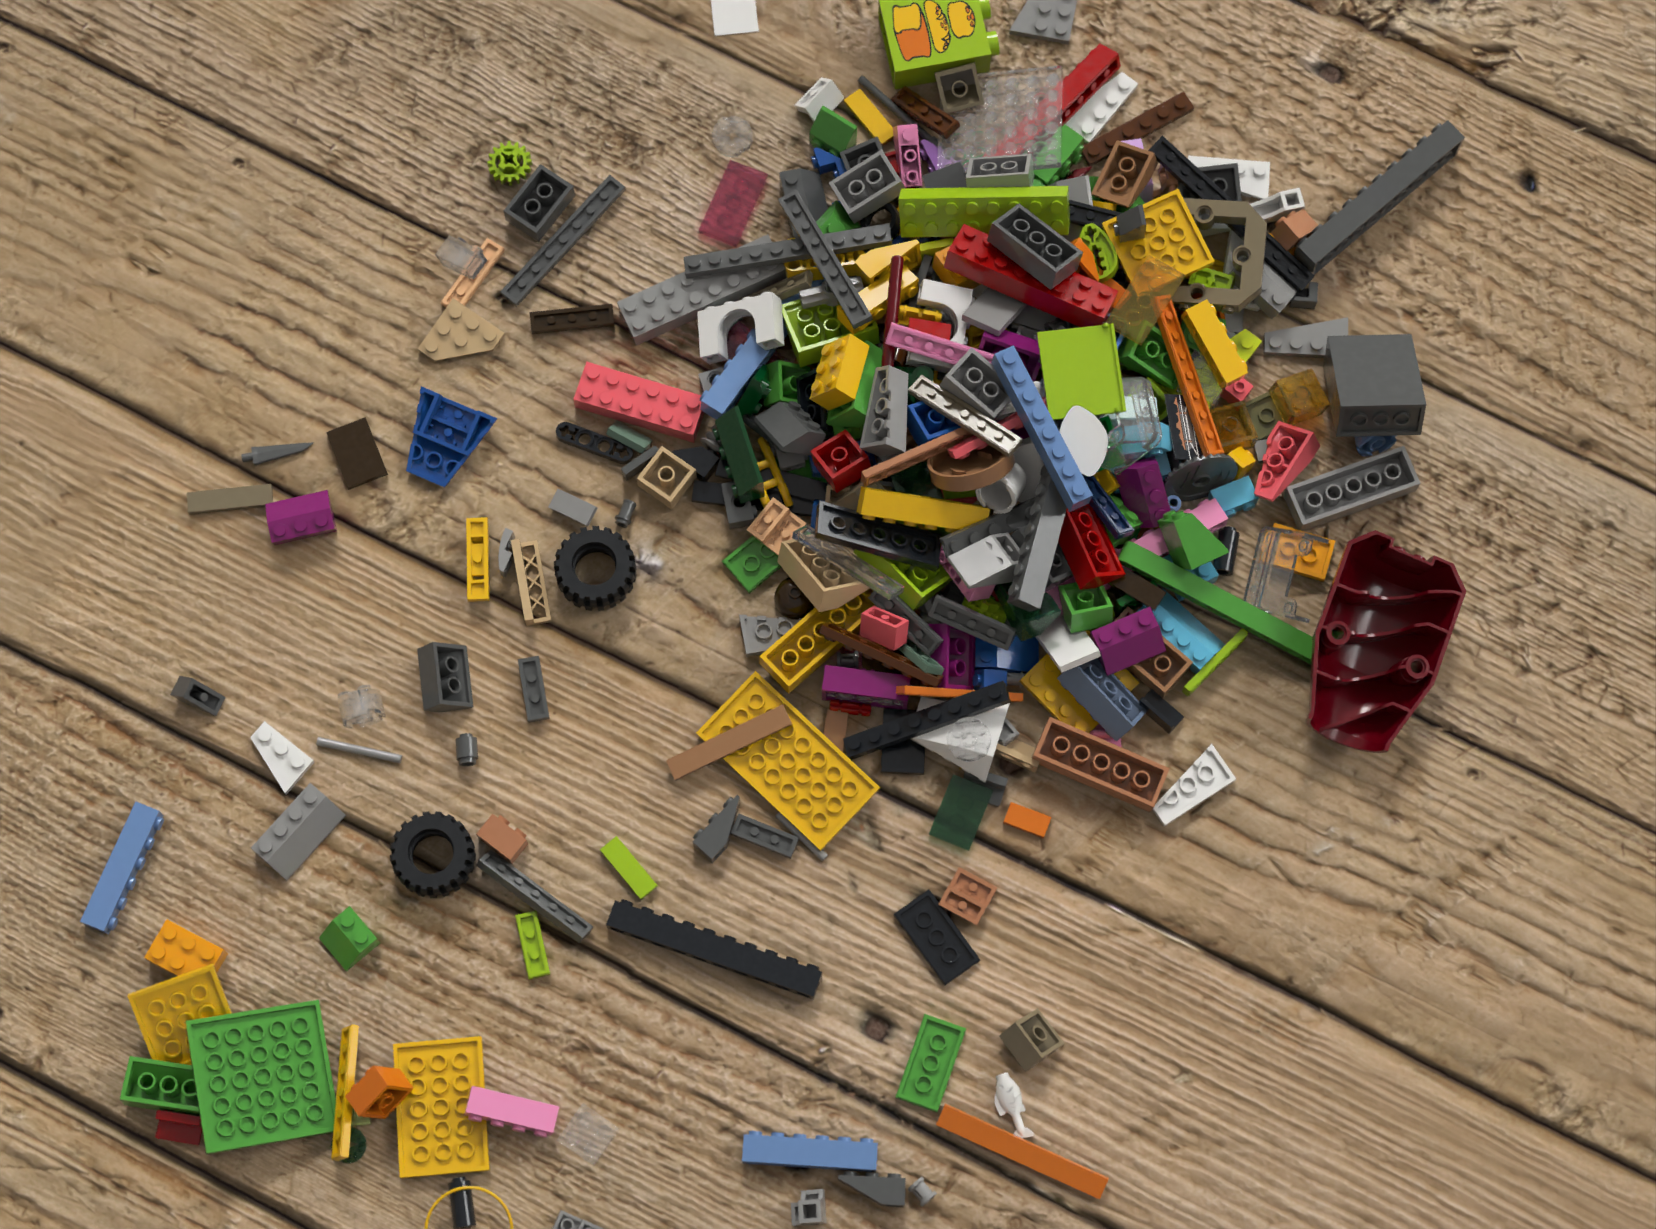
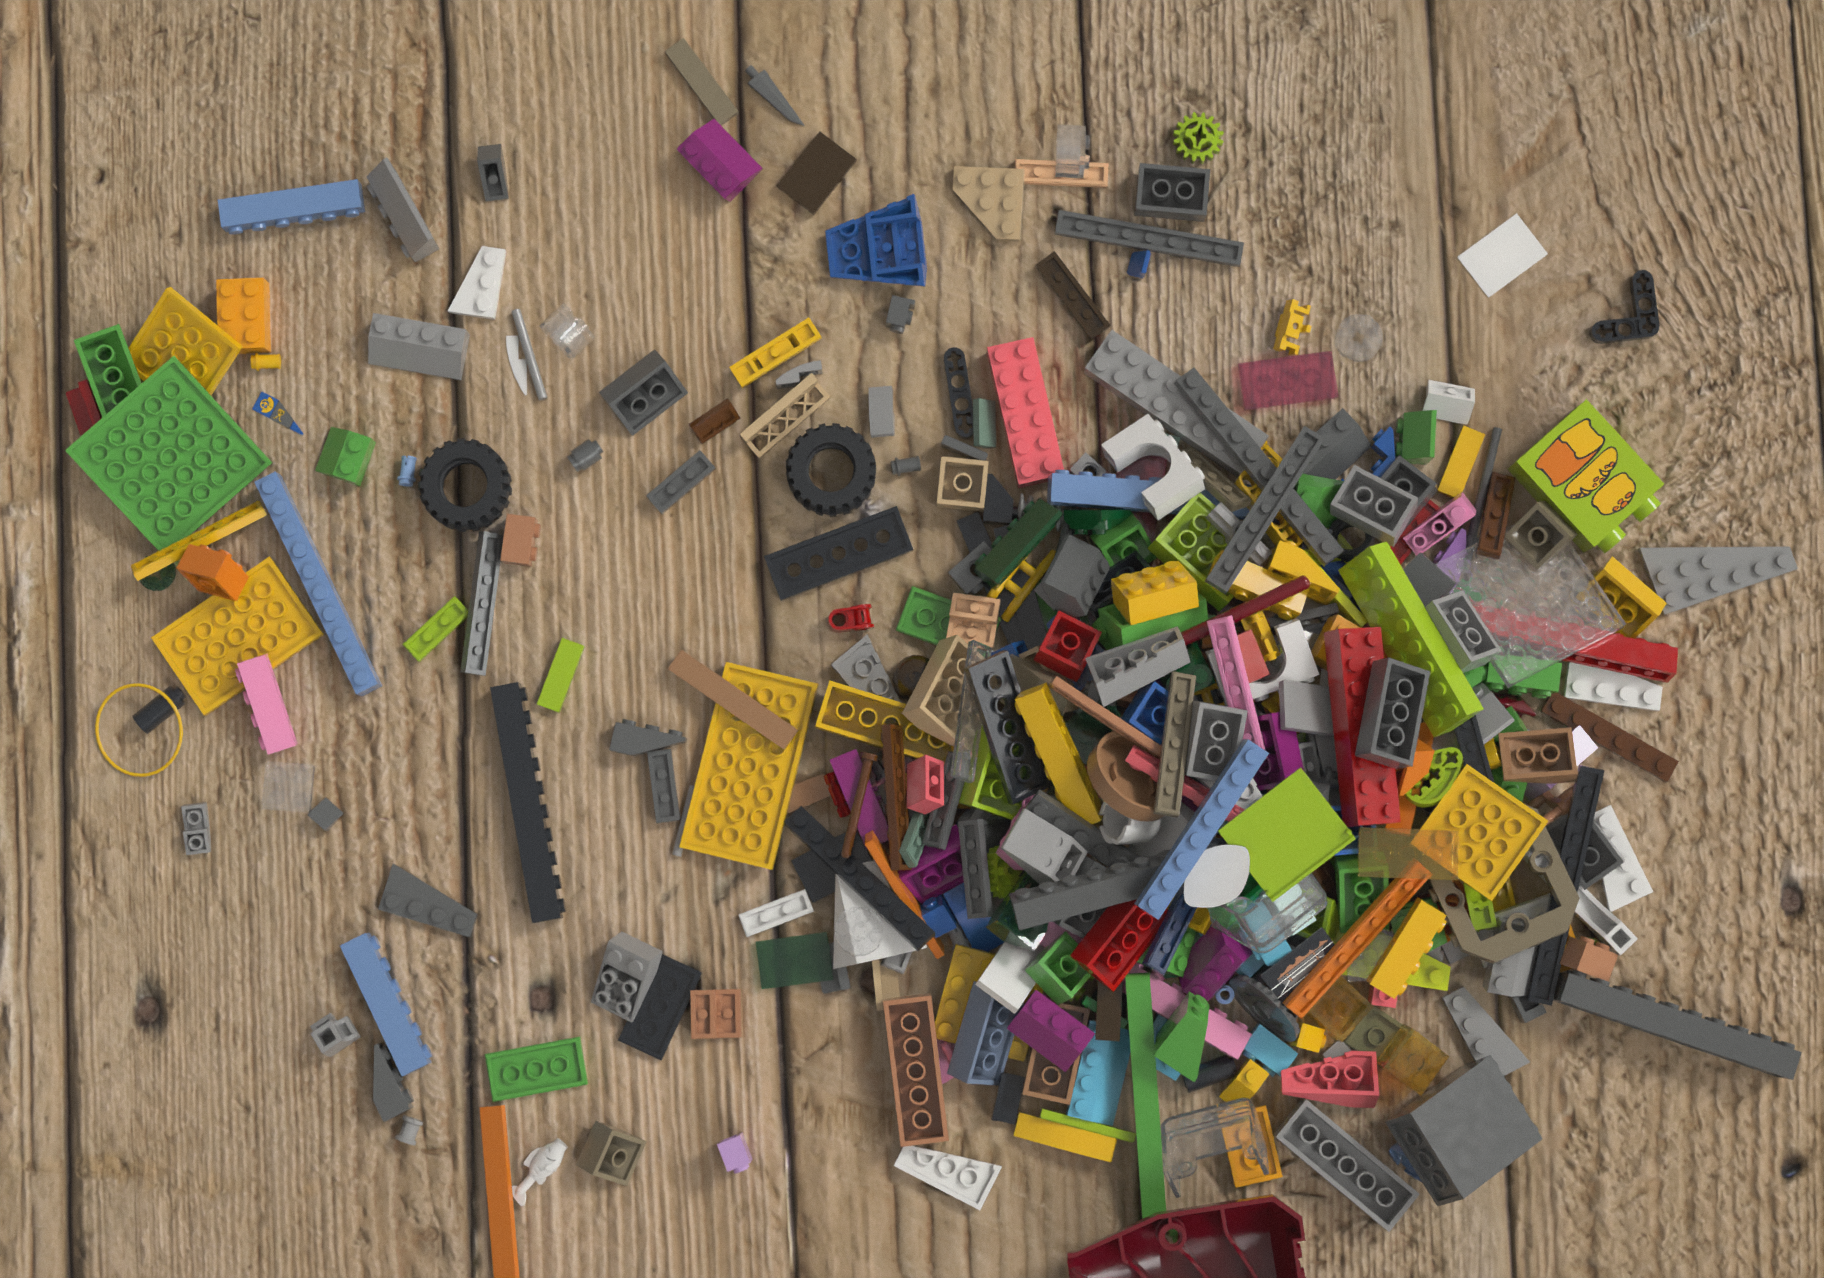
camera: 60 degrees right, 10 degrees up
orange tile [1003,802,1052,839] -> none
dark grey slope [1113,205,1146,243] -> none
none -> yellow pin [251,352,281,371]
none -> sticker [252,392,303,435]
none -> medium blue brick [254,471,382,697]
none -> dark grey slope [308,798,344,831]
none -> light grey slope [367,158,439,262]
none -> dark grey wing [378,864,478,937]
none -> light blue pin [397,456,417,487]
none -> white sticker [506,336,527,395]
none -> light grey slope [591,932,663,1023]
none -> reddish brown plate [689,398,740,444]
none -> lavender brick [717,1132,753,1174]
none -> white tile [738,889,814,937]
none -> black plate [764,506,914,601]
none -> red piece [828,604,875,632]
none -> reddish brown bar [841,752,878,858]
none -> dark grey brick [886,295,915,334]
none -> yellow slope [1013,1112,1117,1162]
none -> blue slope [1127,250,1151,279]
none -> yellow slope [1219,1058,1269,1111]
none -> yellow piece [1273,299,1312,356]
none -> yellow slope [1575,556,1667,639]

